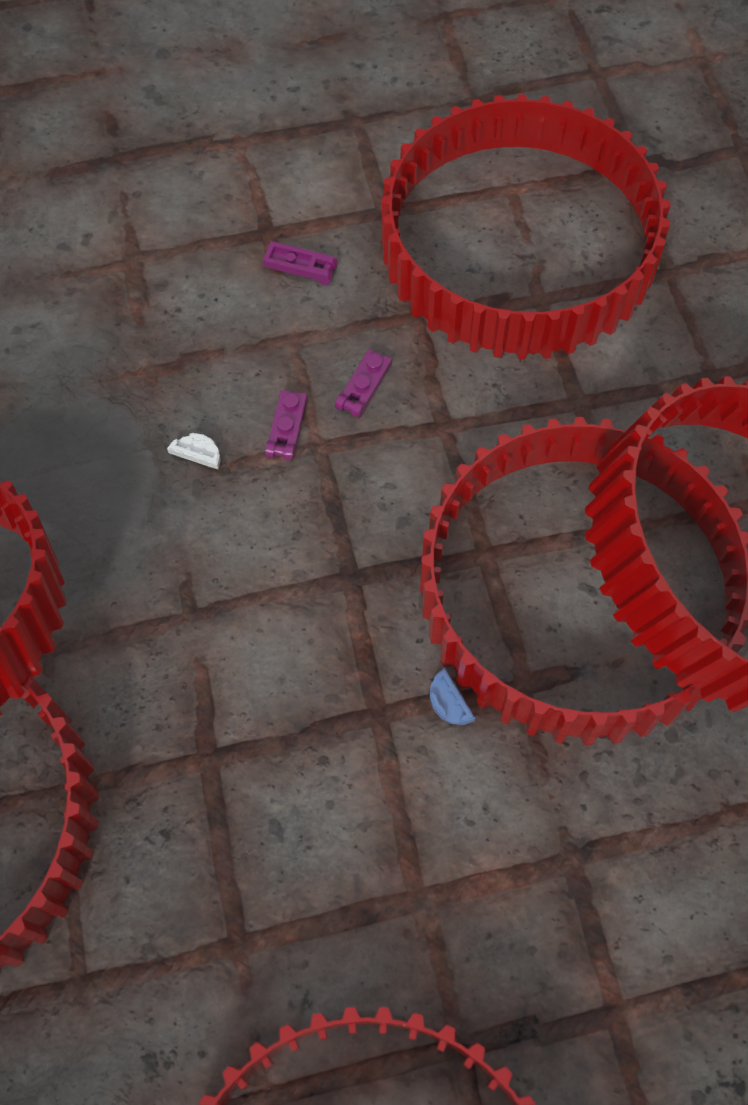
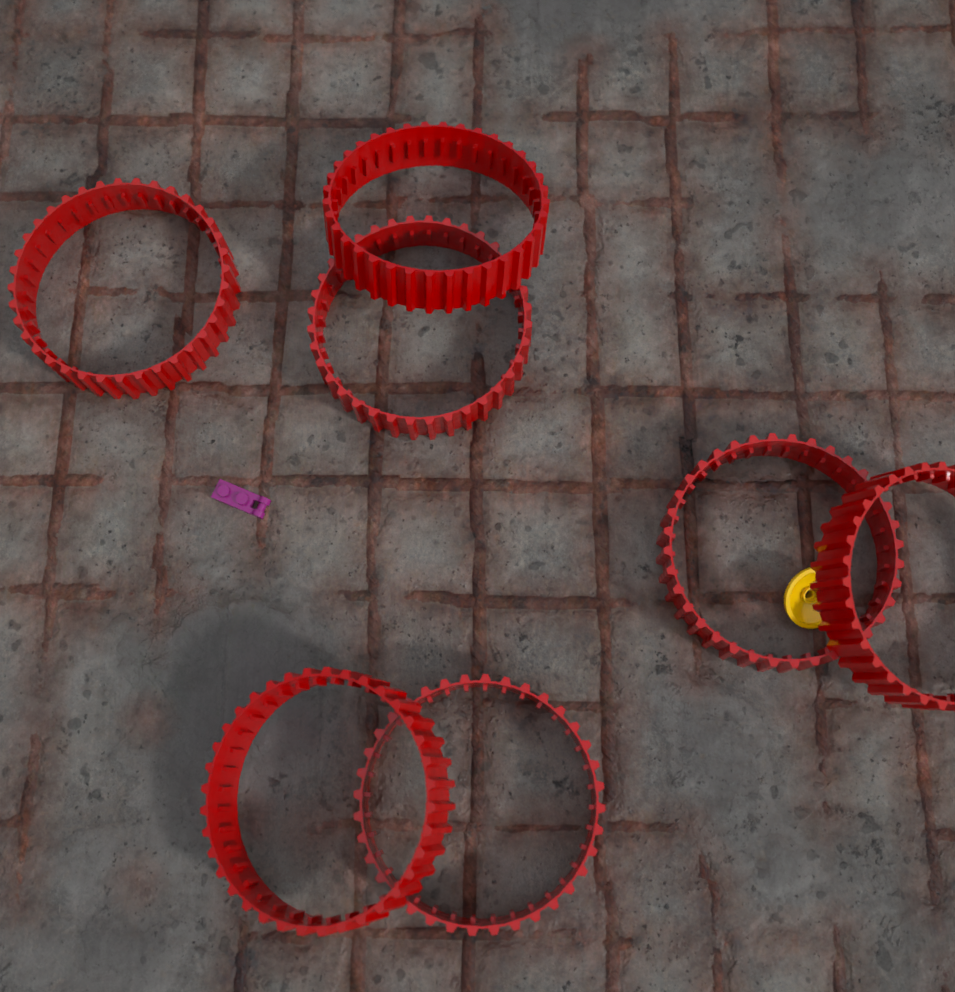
camera: 75 degrees left, 10 degrees up
white plate [167,433,221,470] -> none
magenta plate [263,241,338,285] -> none
magenta plate [335,349,392,418] -> none
medium blue plate [430,668,476,725] -> none

